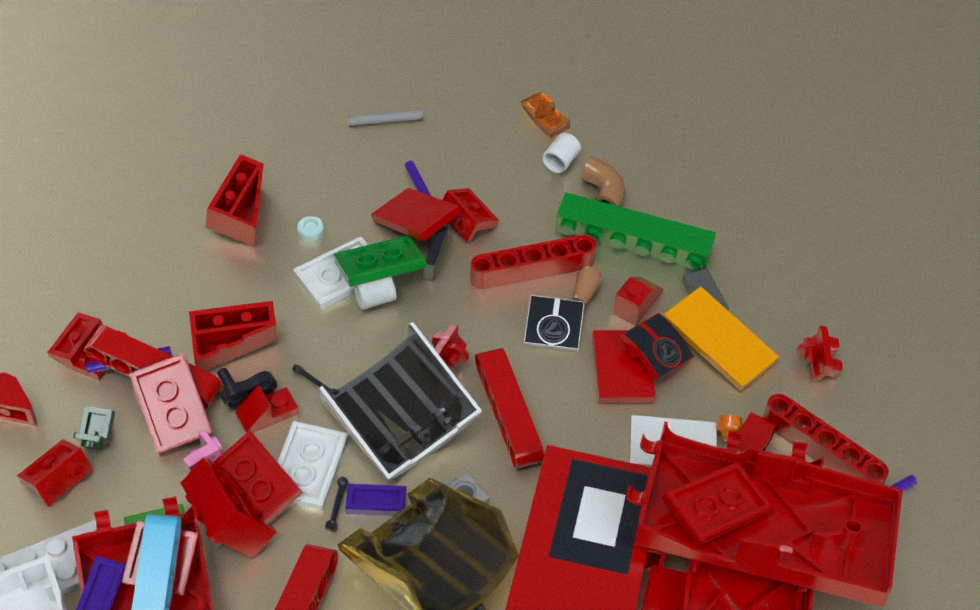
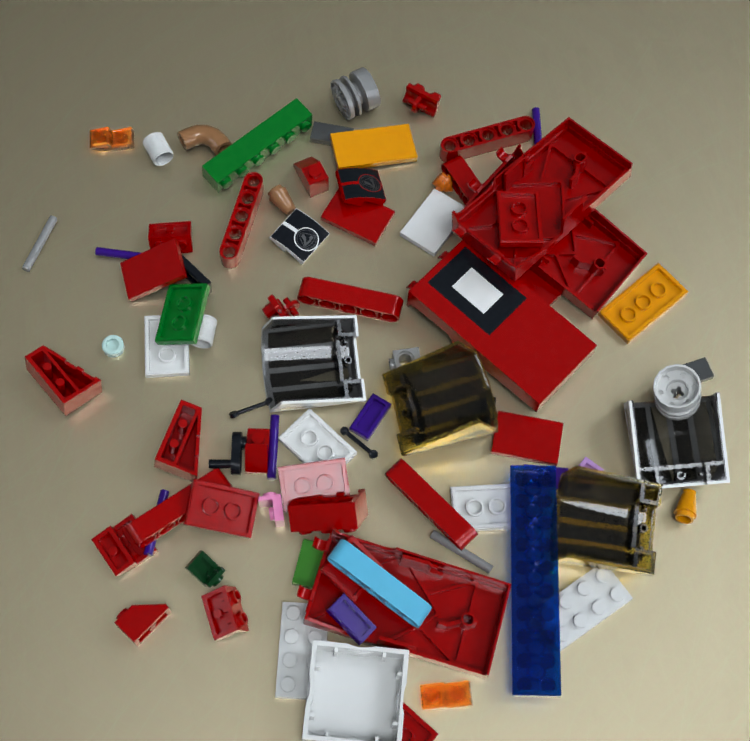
camera: 60 degrees left, 15 degrees up
none -> dark purple bar [267,415,279,481]
none -> light grey wheel [331,67,381,120]

